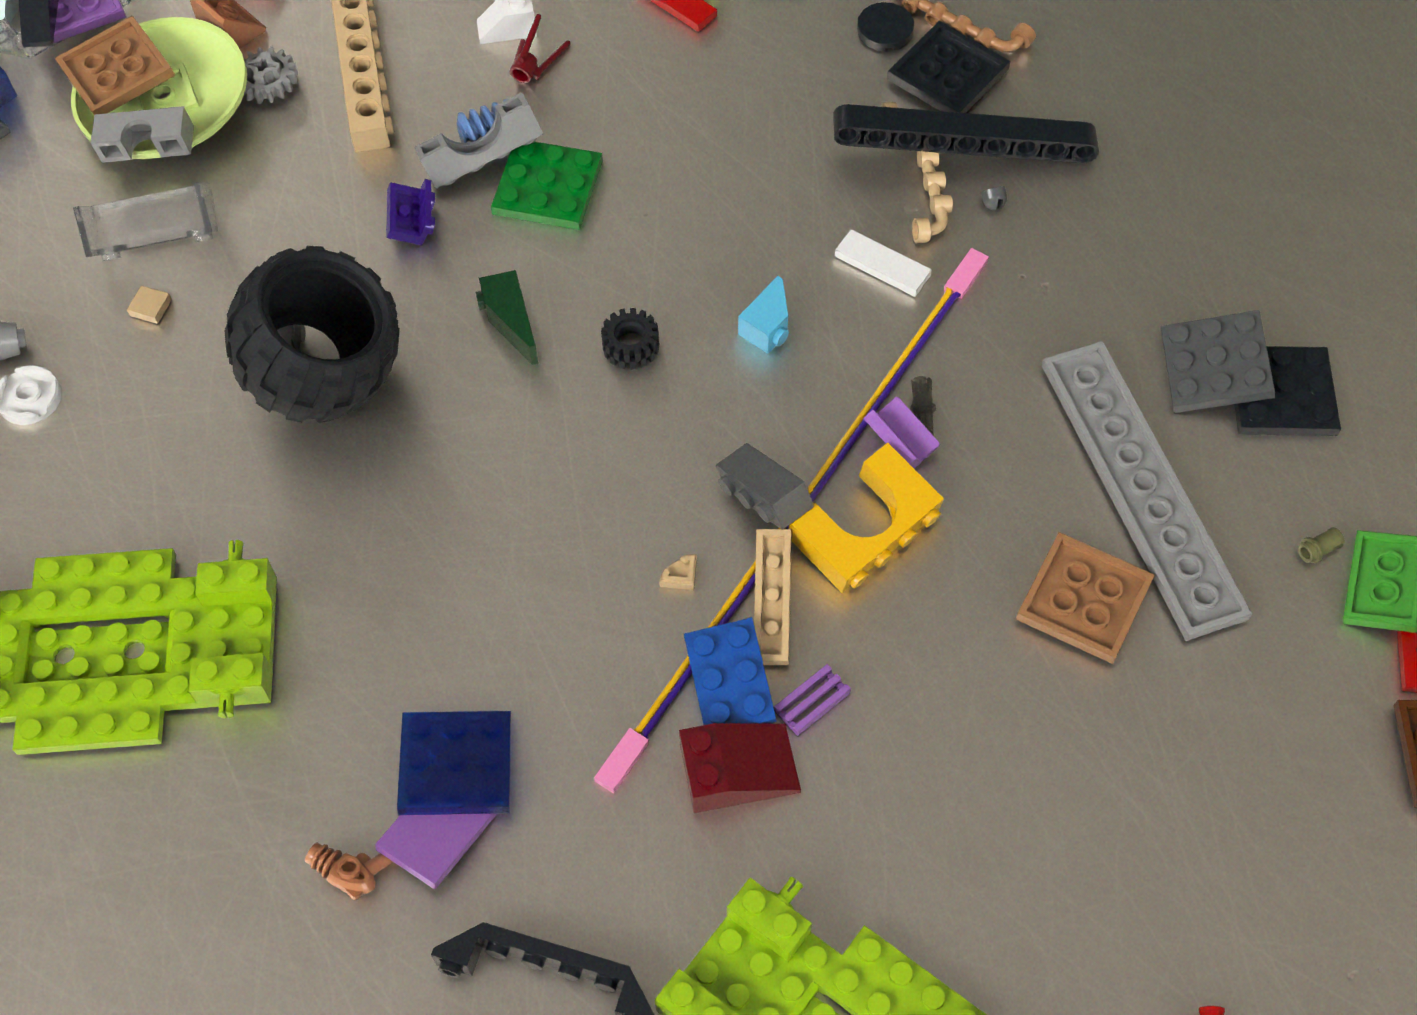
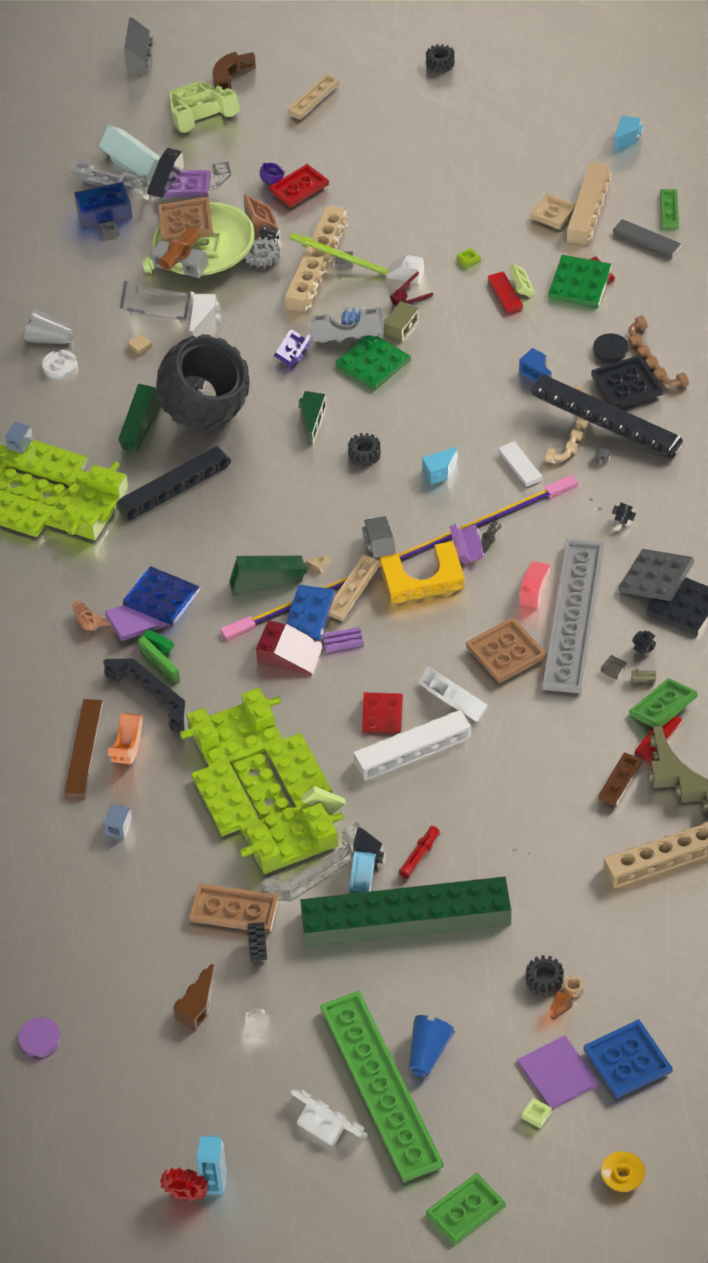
camera: 30 degrees right, 10 degrees down
none -> sand blue brick [5,422,33,453]
none -> black beam [116,446,231,520]
none -> dark green slope [118,383,161,451]
none -> bright green tile [138,636,180,685]
none -> green beam [140,630,175,656]
none -> yellowish green plate [142,257,156,274]
none -> dark orange piece [158,226,200,271]
none -> white slope [189,294,221,337]
none -> dark green slope [229,555,307,595]
none -> black bush [259,226,280,243]
none -> lime bar [289,232,388,276]
none -> dark grey tile [336,251,353,268]
none -> white brick [354,710,471,781]
none -> red bracket [362,692,404,733]
none -> olive brick [384,301,419,342]
none -> white slope [418,666,489,722]
none -> blue arch [519,348,552,381]
none -> coral slope [519,561,551,609]
none -> clear smoke tile [600,655,628,680]
none -> black gear [612,502,636,524]
none -> black gear [632,630,656,654]

